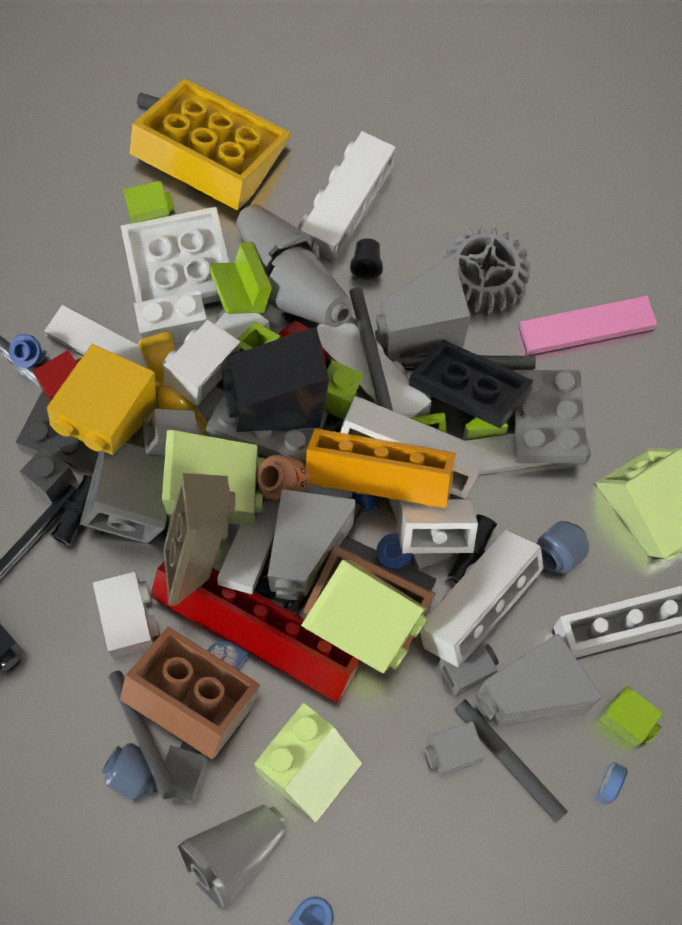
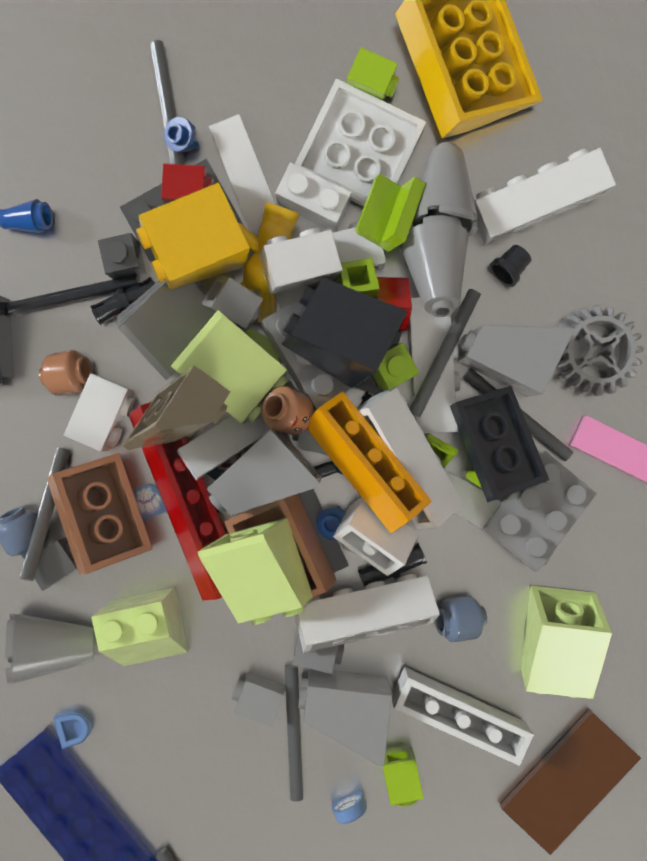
camera: 40 degrees right, 20 degrees up
none -> nougat head [39,350,93,396]

